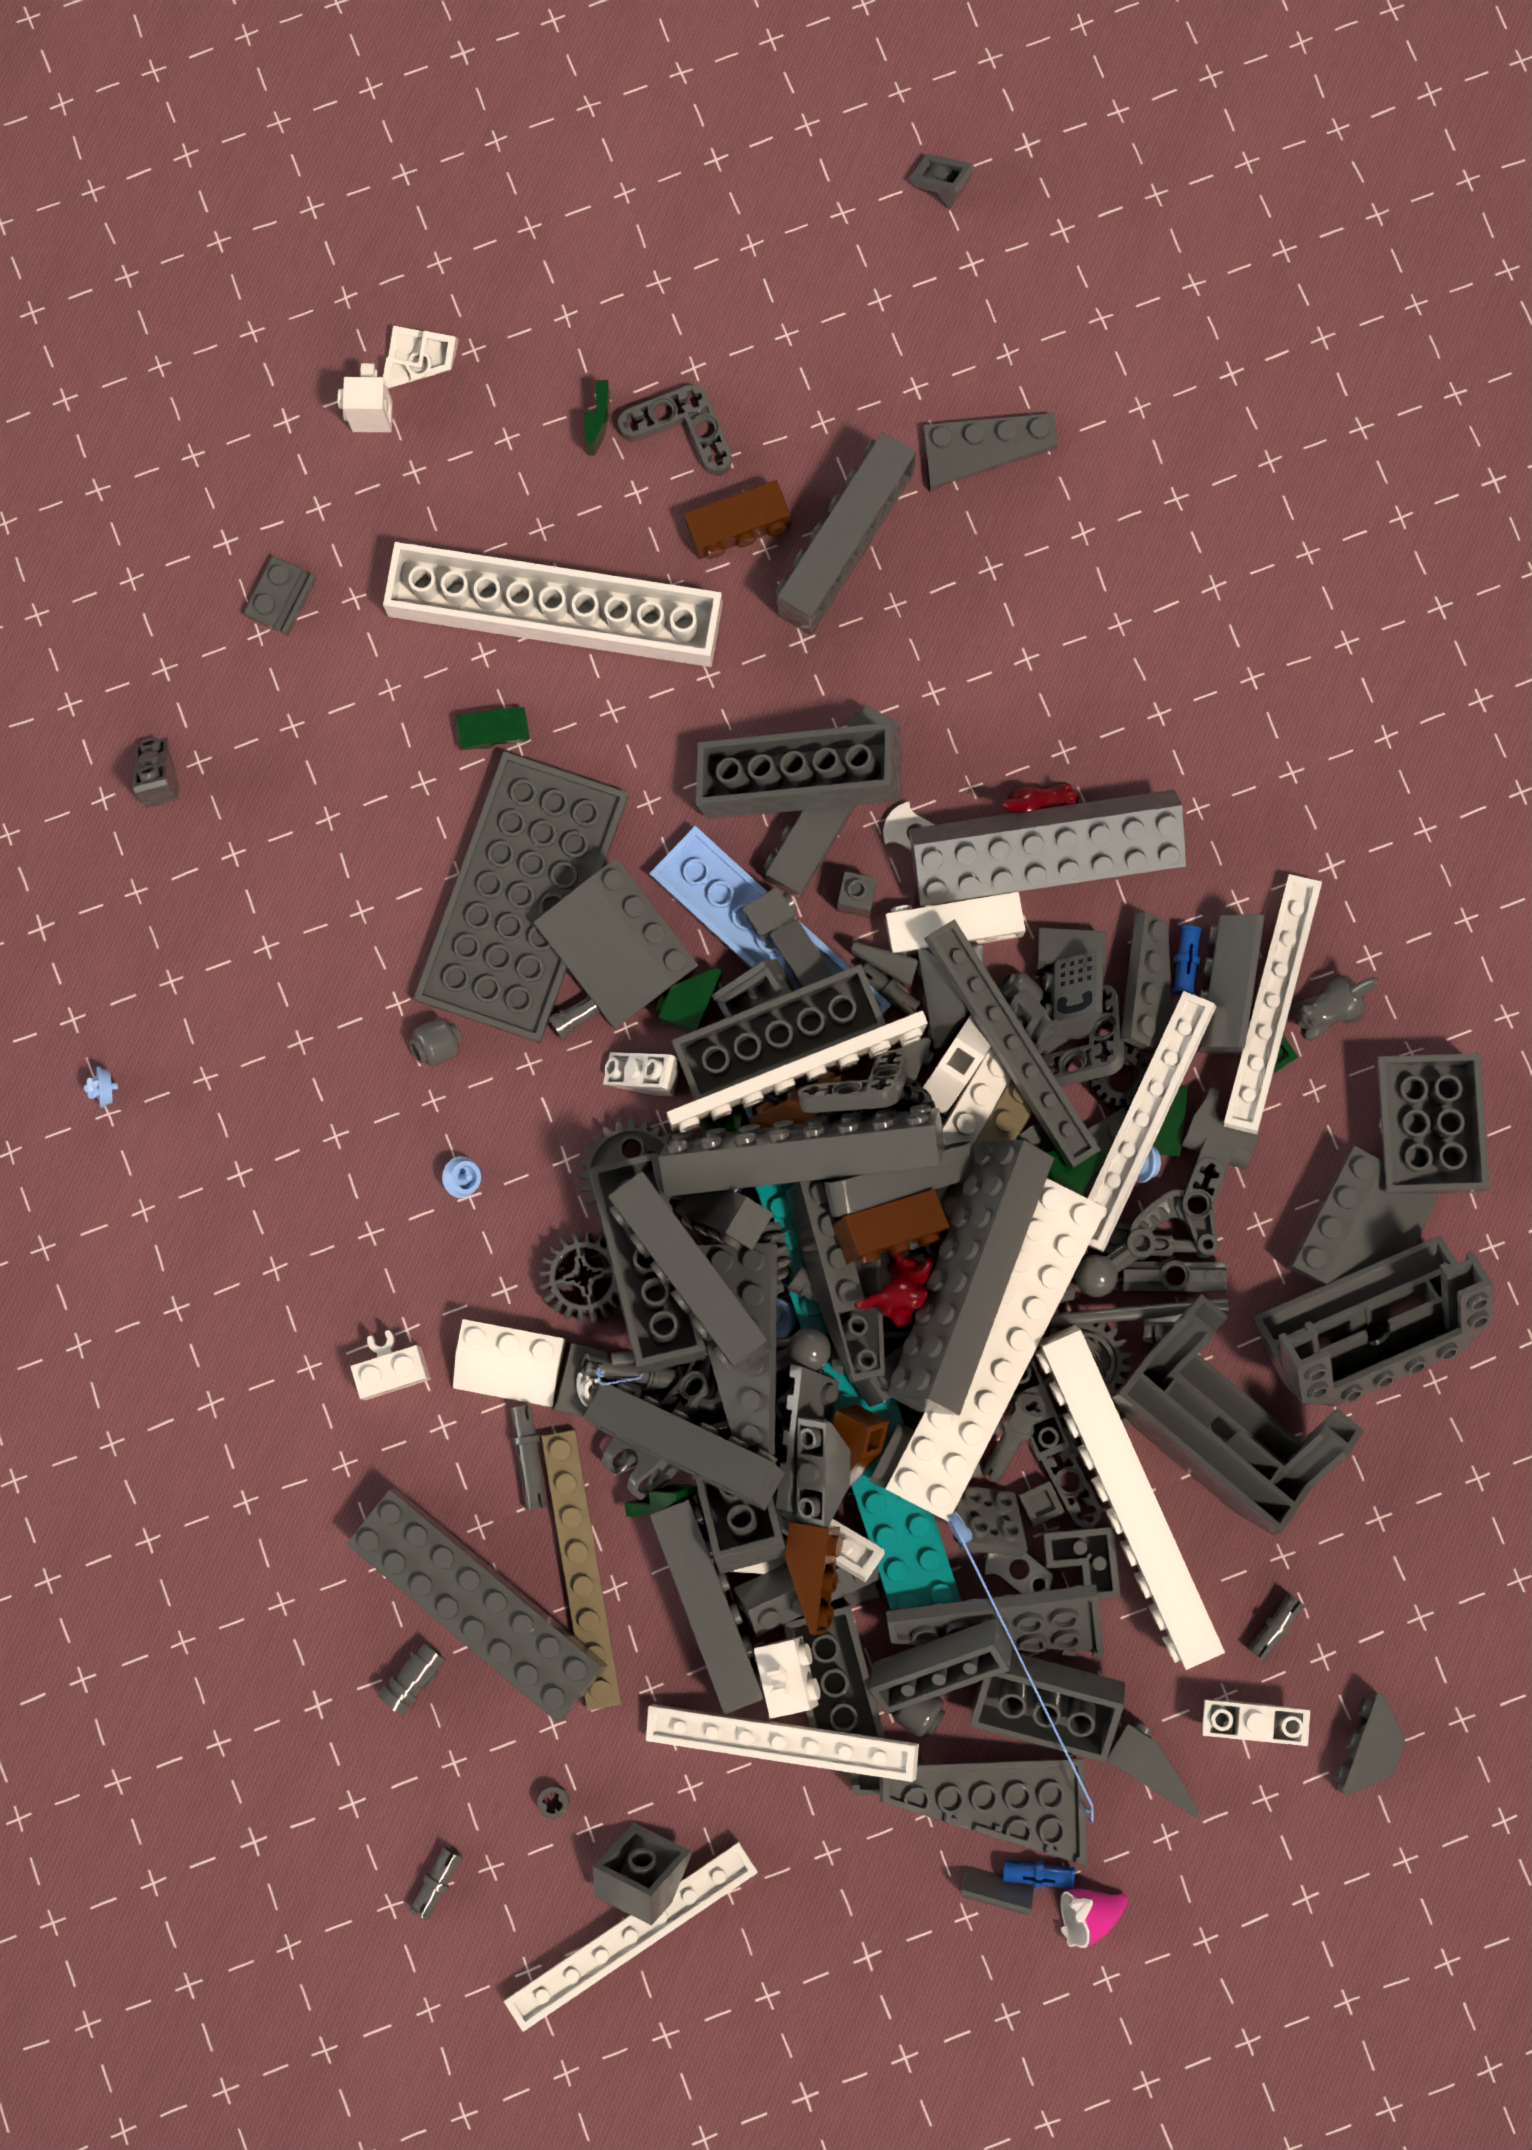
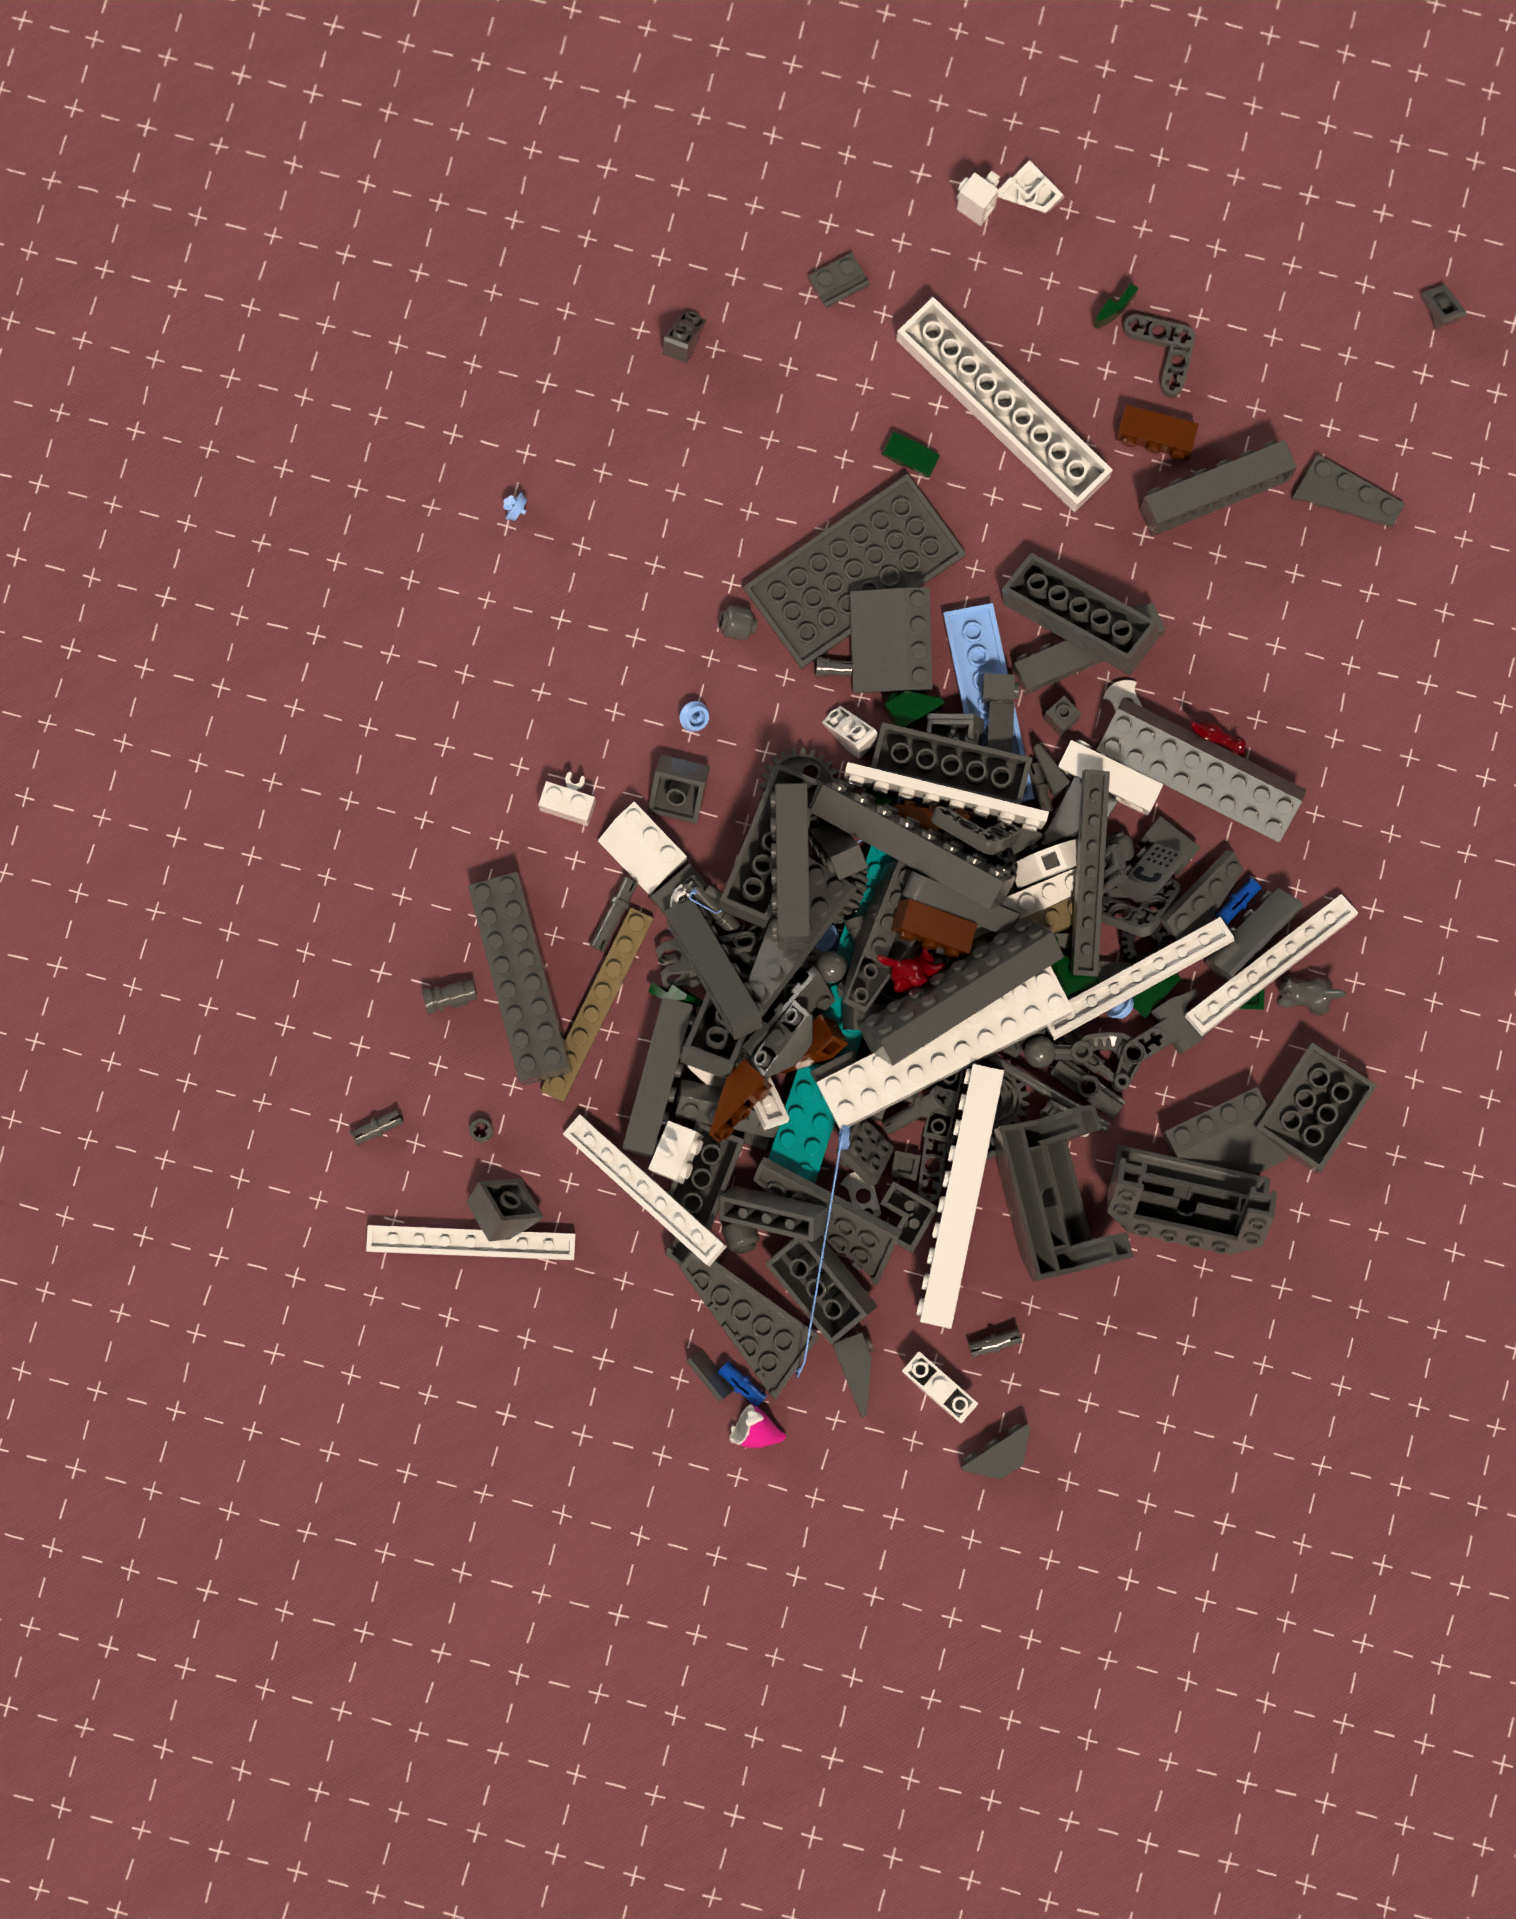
camera: 30 degrees right, 0 degrees up
dark grey gear [539,1231,620,1323] -> none
none -> dark grey slope [648,755,711,824]

